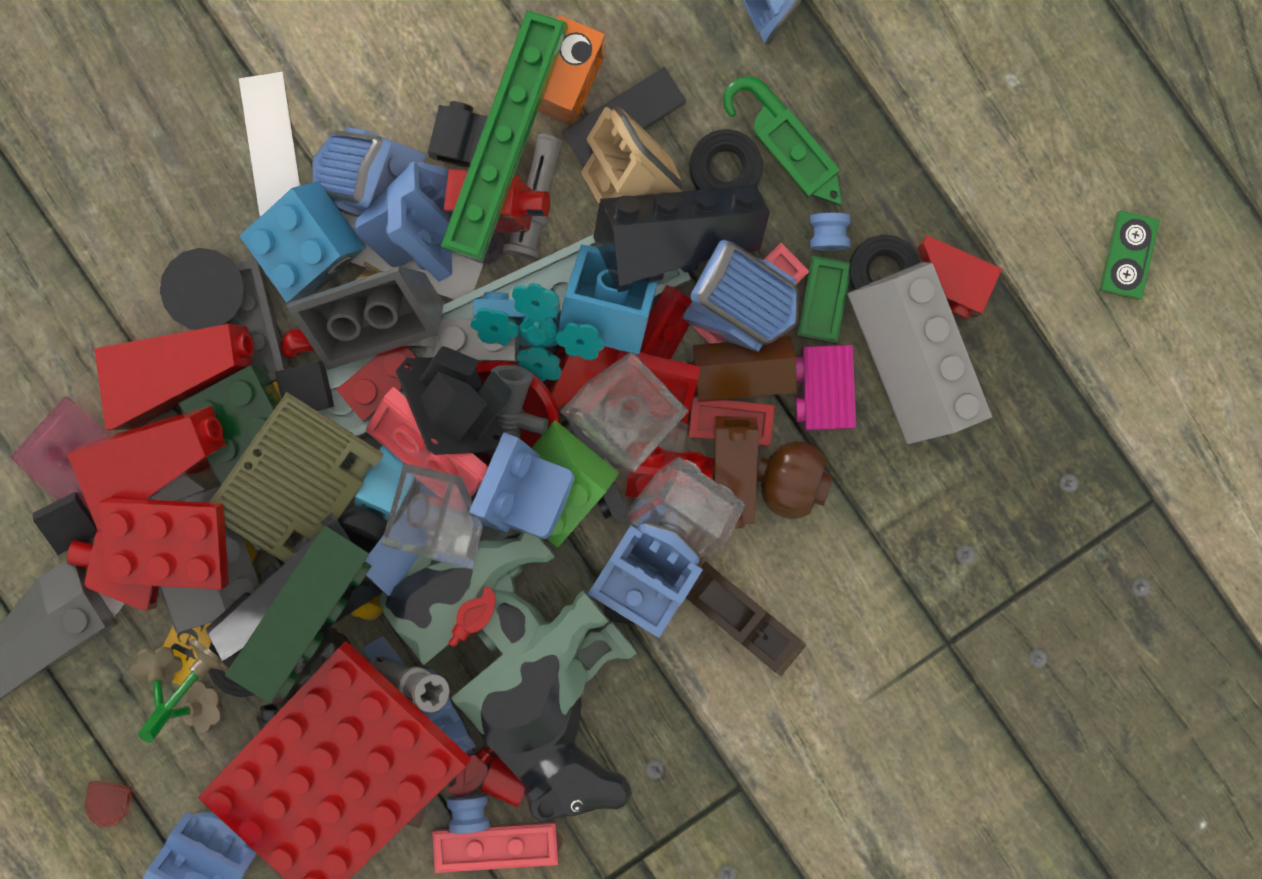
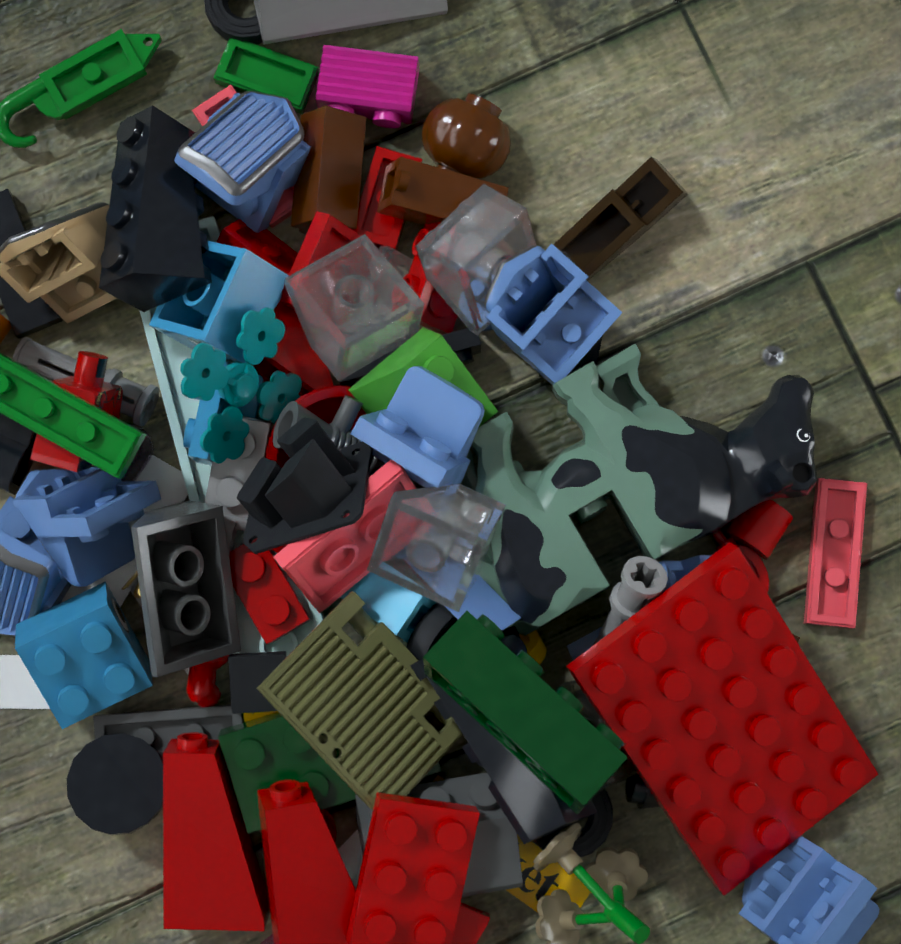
camera: 75 degrees left, 5 degrees down
medium blue wheel [446,793,490,834] -> none
red piece [448,587,496,648] -> none
black tyre [689,129,763,190] -> none
medium blue wheel [810,213,851,251] -> none

